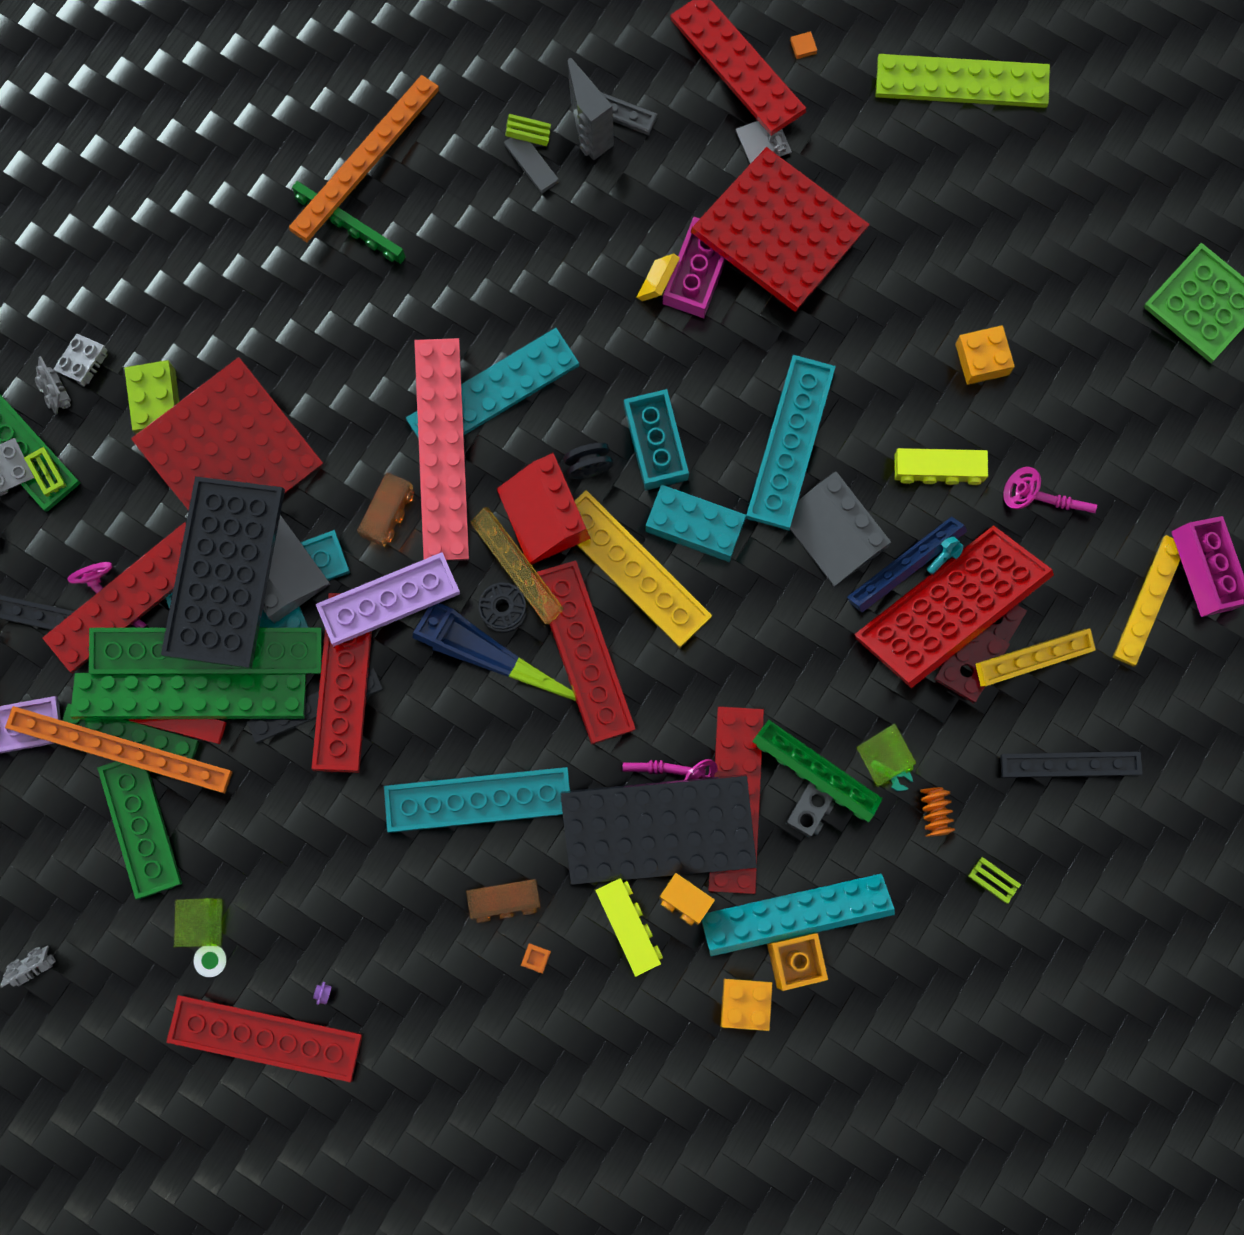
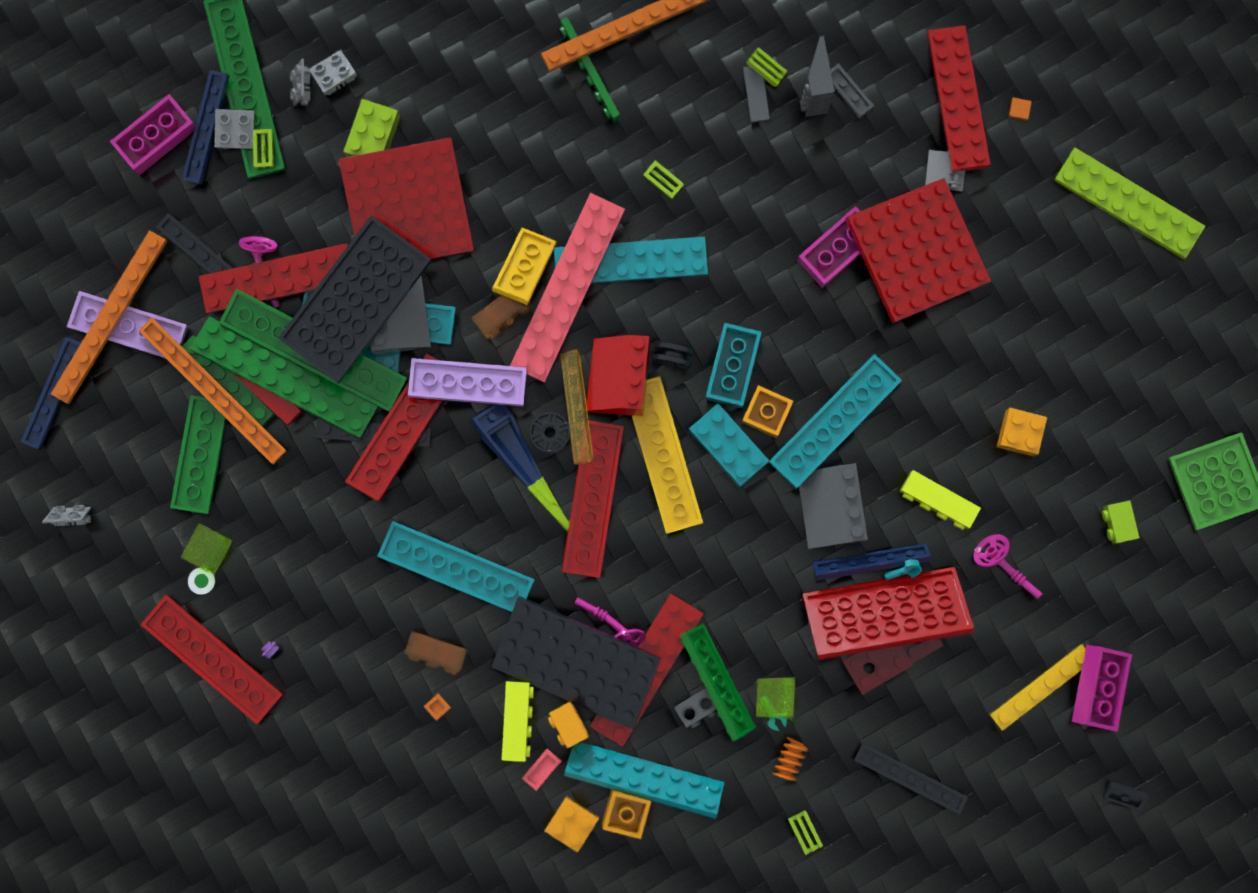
camera: 30 degrees right, 5 degrees up
yellow tile [636,253,680,301] -> none
yellow plate [975,628,1096,686] -> none
none -> yellow tile [492,228,557,305]
none -> coral tile [522,748,562,791]
none -> lime tile [643,160,684,200]
none -> light orange brick [742,386,793,438]
none -> lime brick [1102,501,1139,544]

